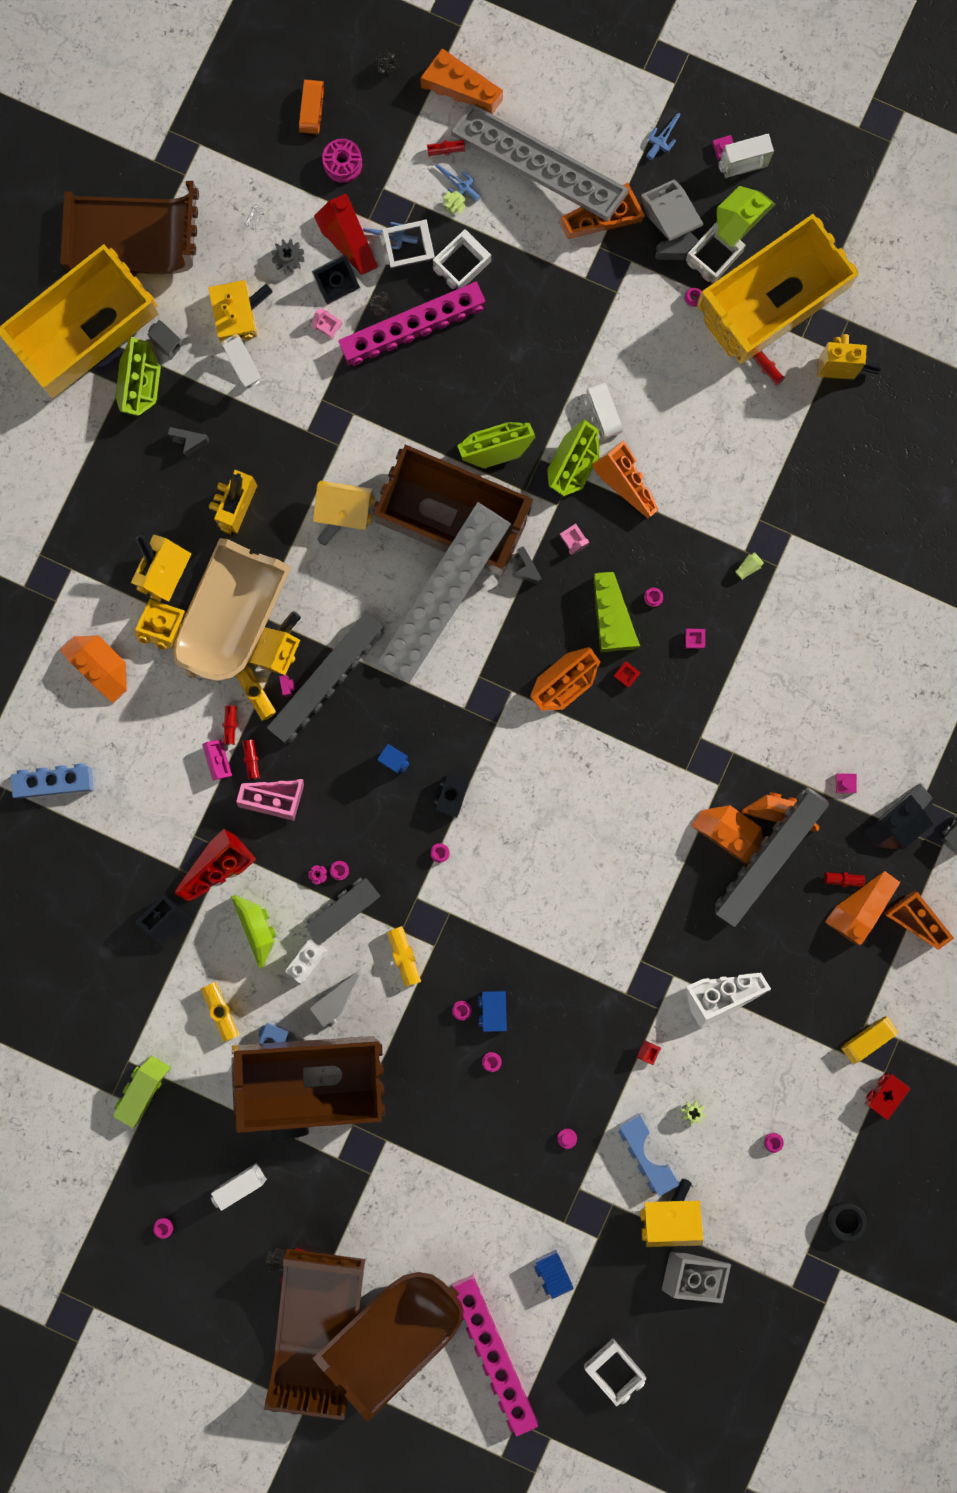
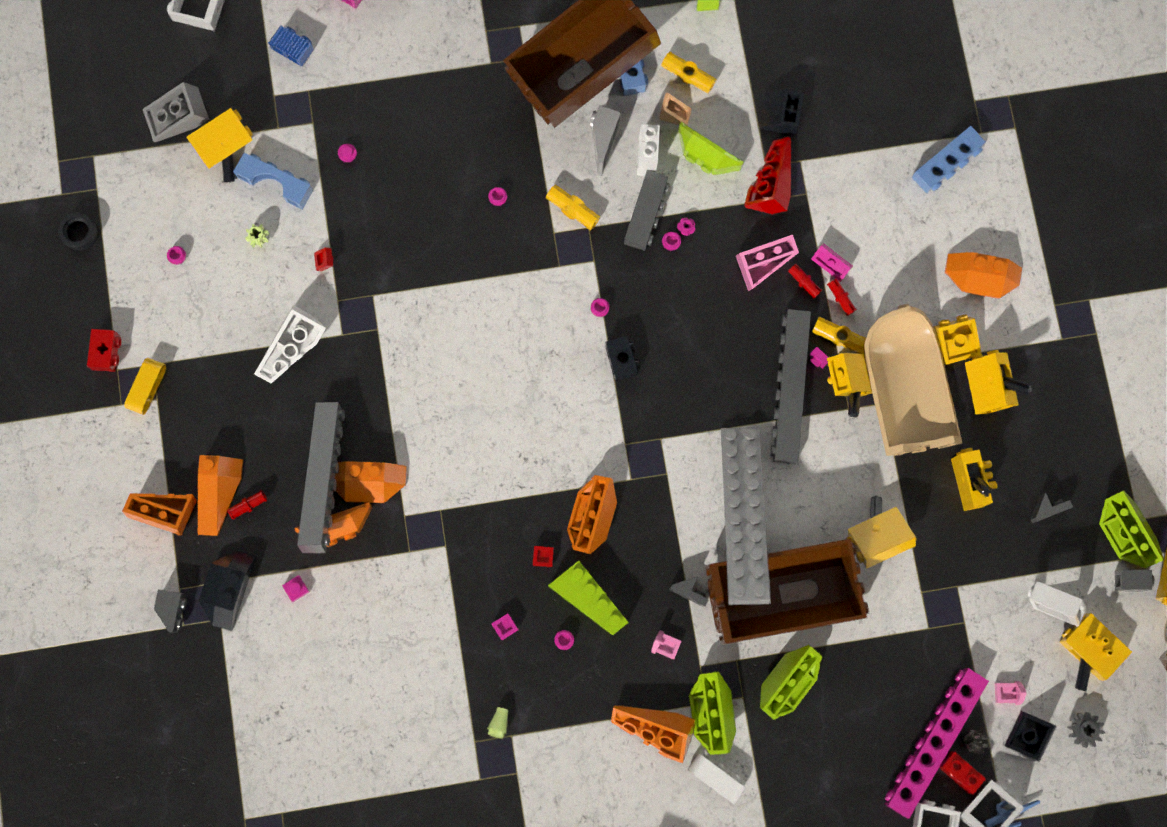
camera: 145 degrees right, 5 degrees down
red wedge [314,194,378,275] -> none
blue brick [377,744,409,775] -> none
blue brick [478,991,507,1032] -> none
dark pink plate [482,1052,502,1072] -> none
none -> light nougat slope [659,93,692,125]
none -> red brick [939,751,986,794]

